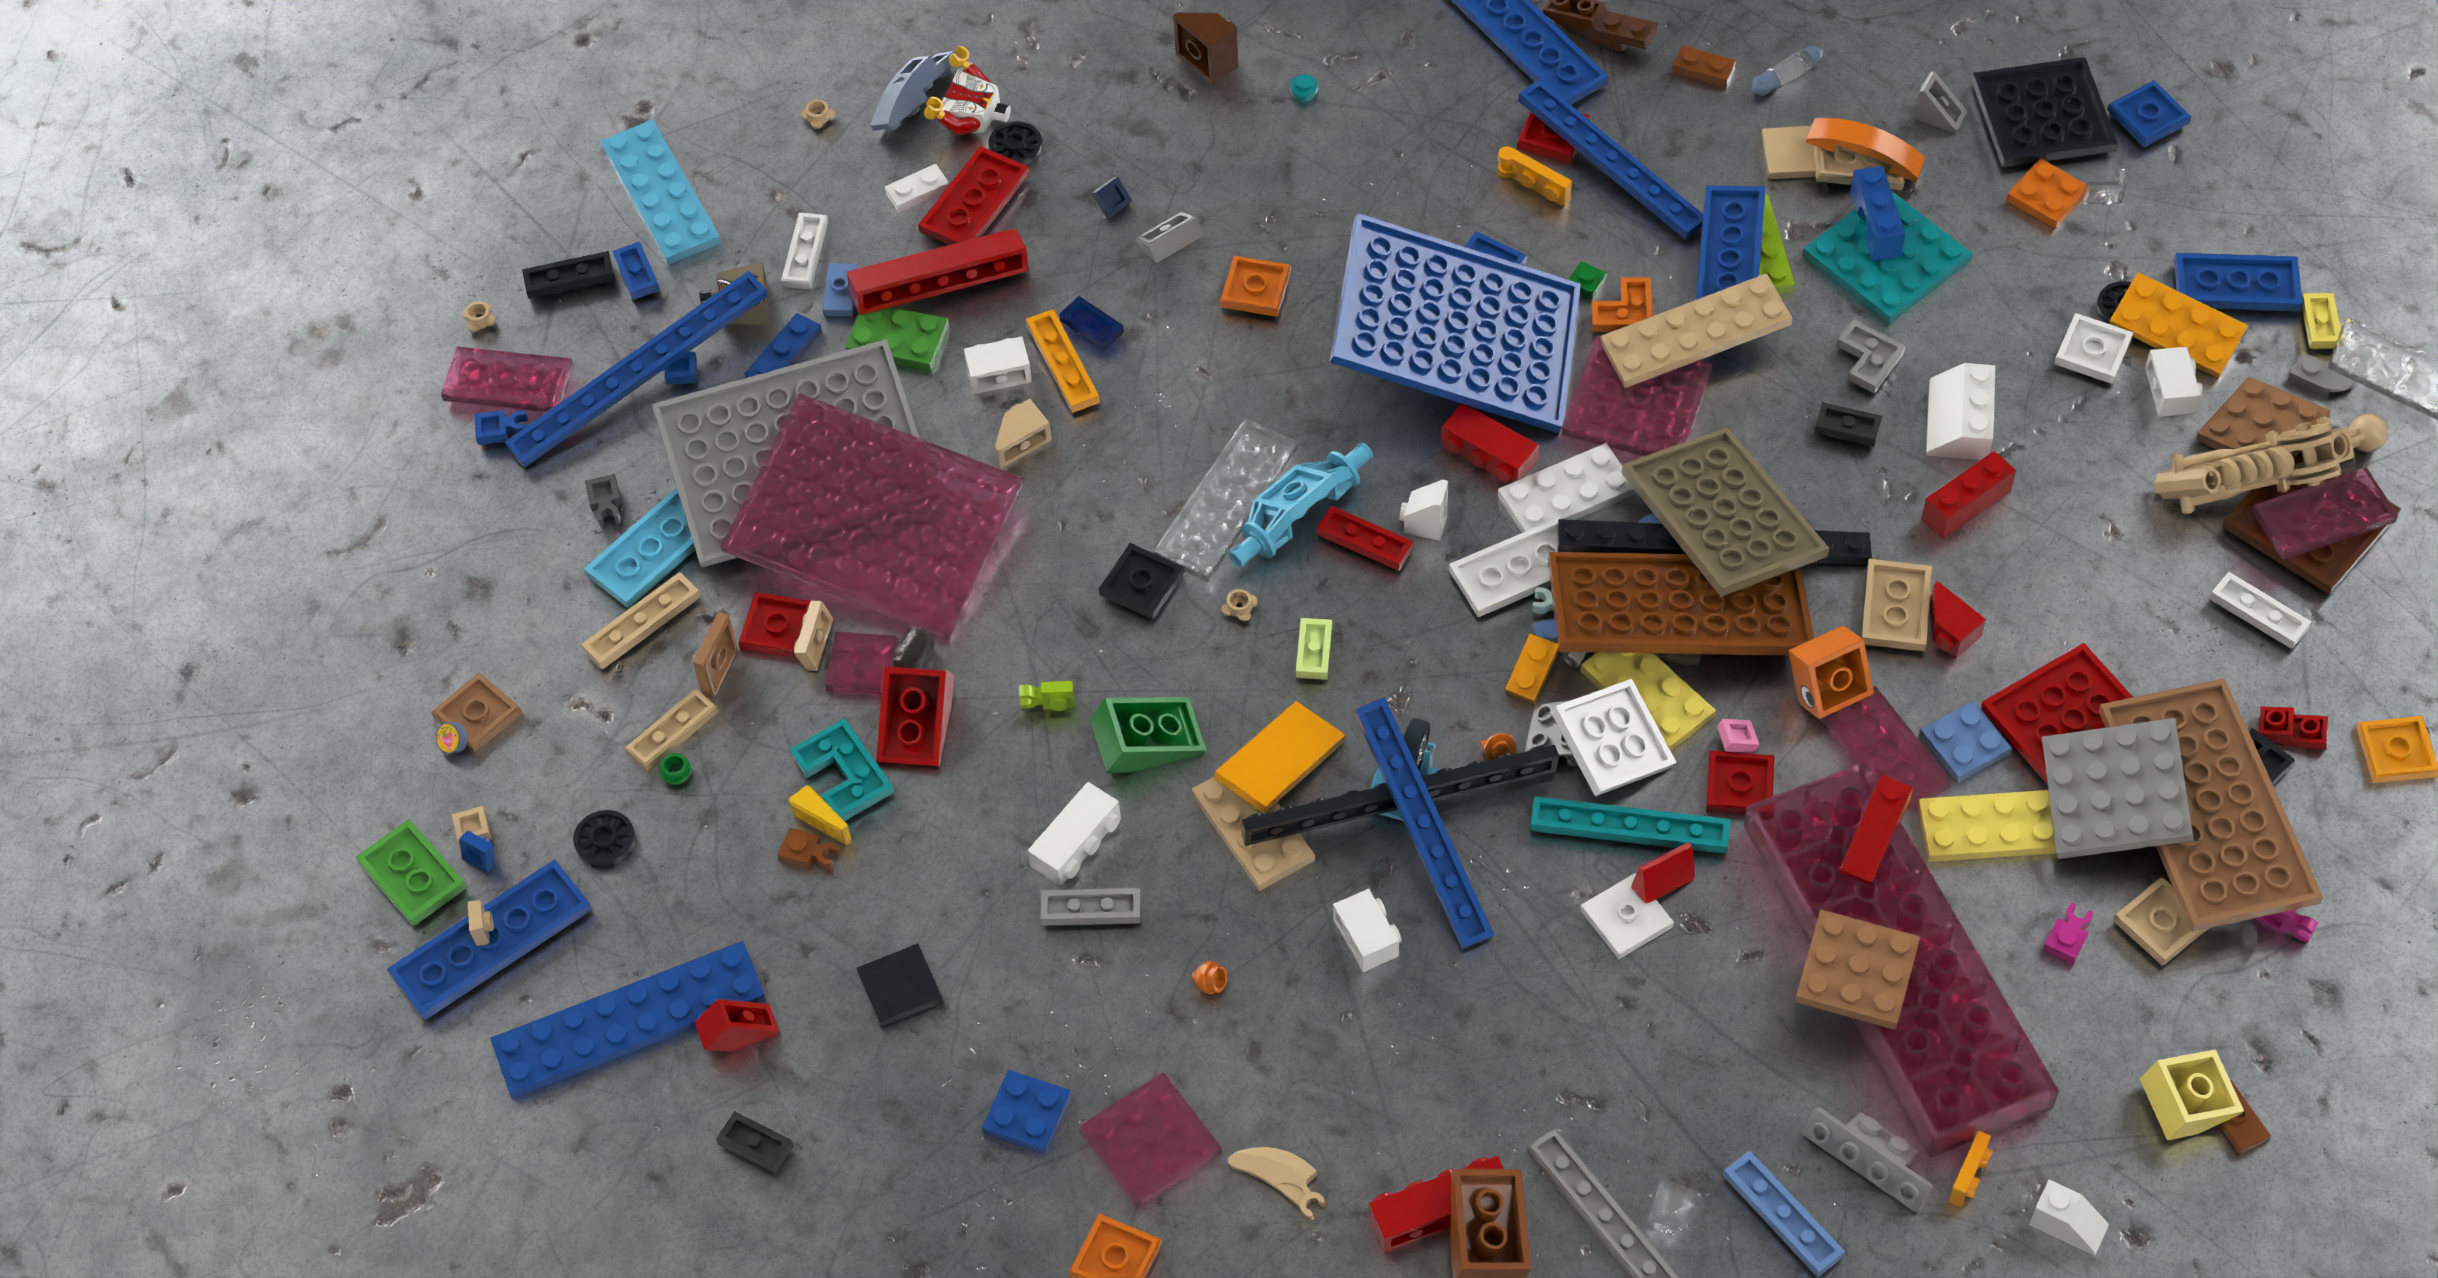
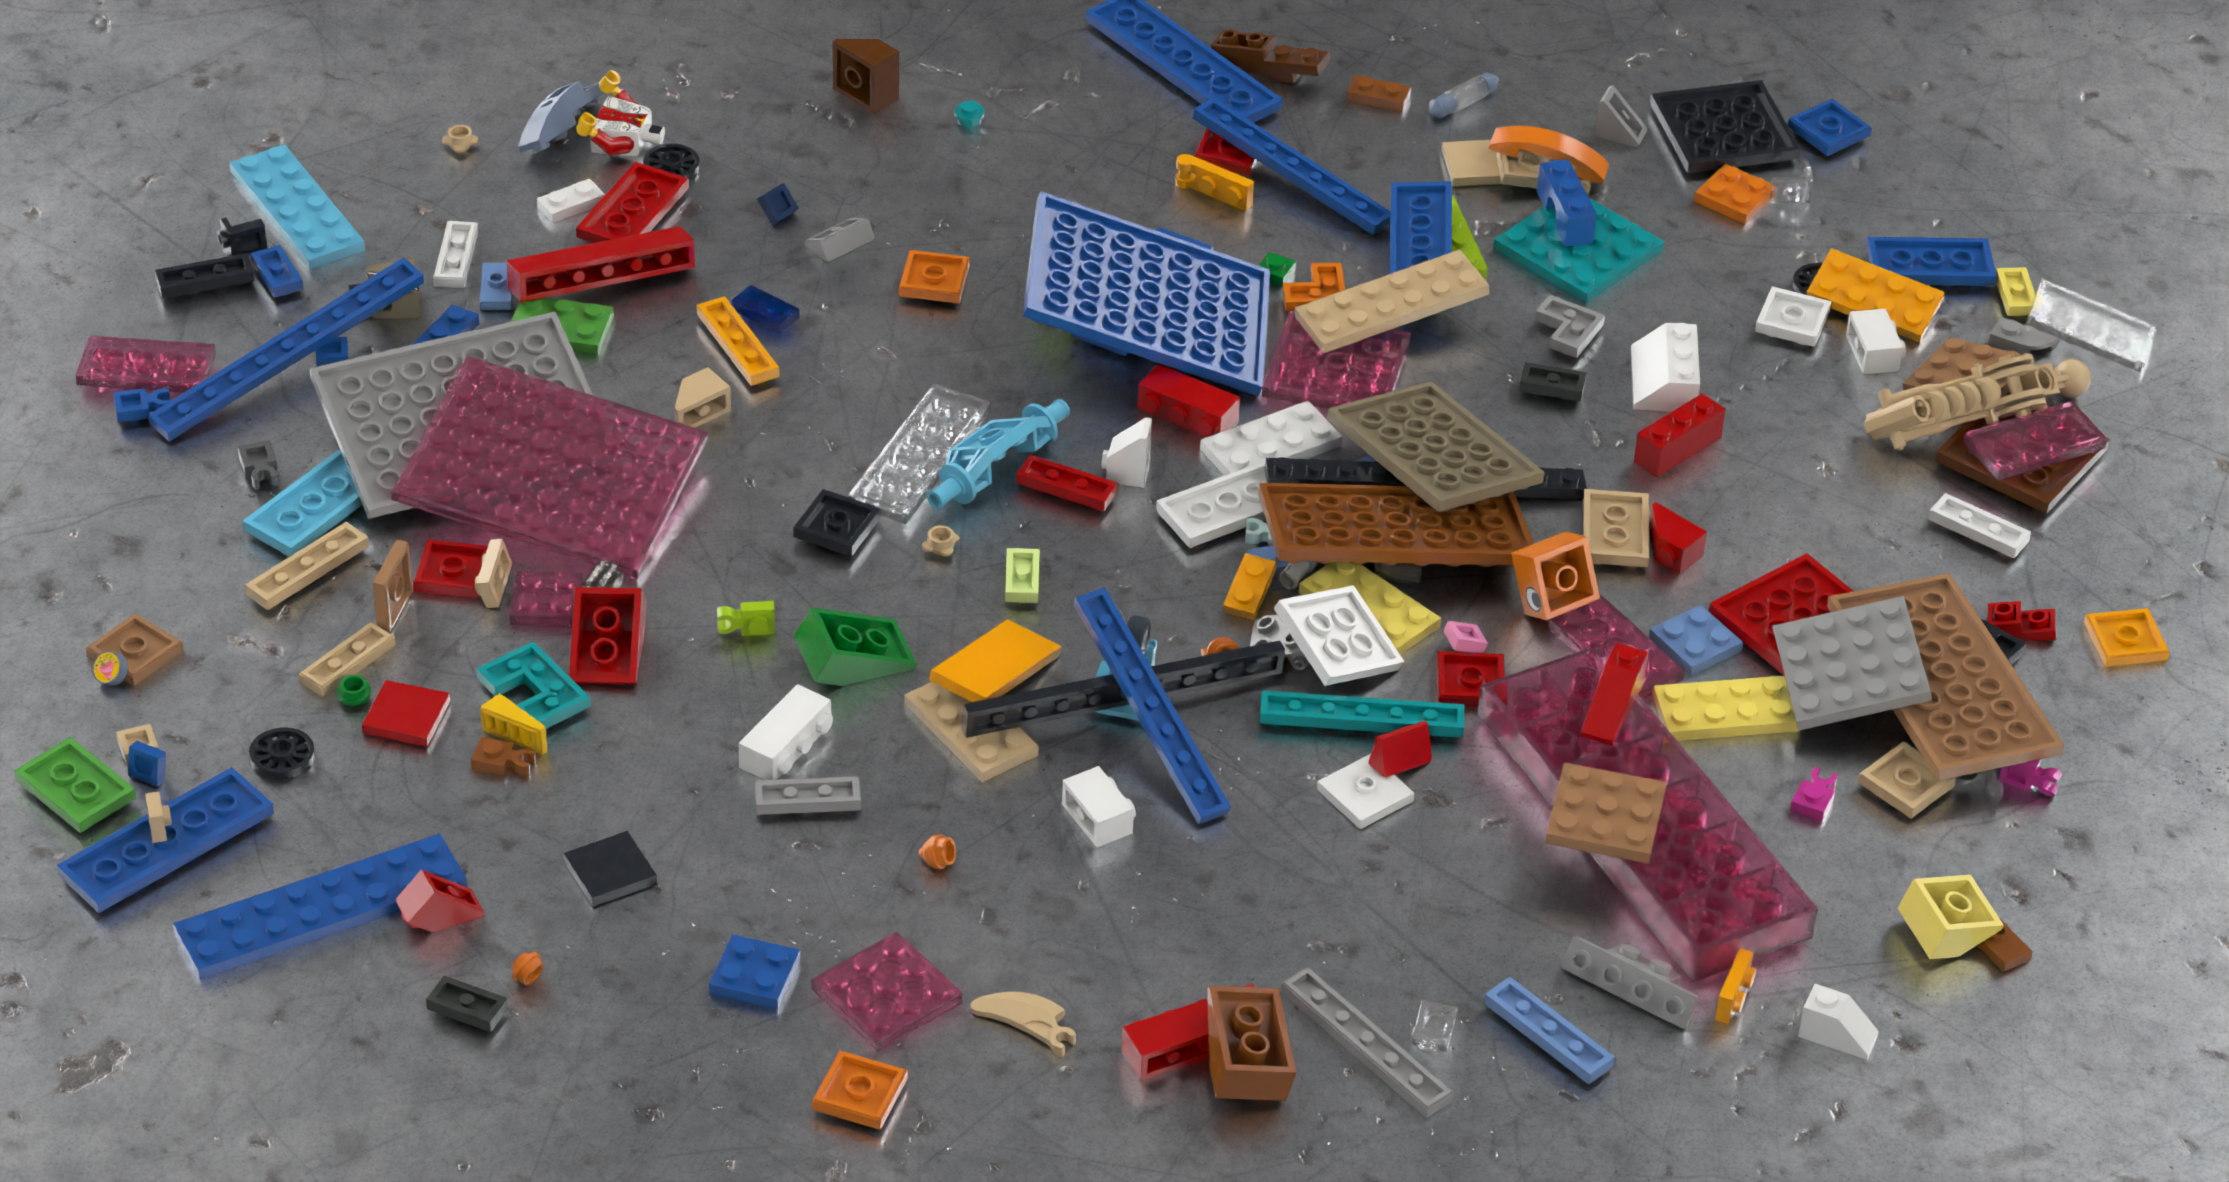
camera: 10 degrees left, 15 degrees down
tan plate [462,301,496,332] -> none
white brick [964,336,1032,395] -> none
none -> black bracket [217,217,267,256]
none -> red tile [362,680,451,747]
none -> orange plate [511,951,545,985]

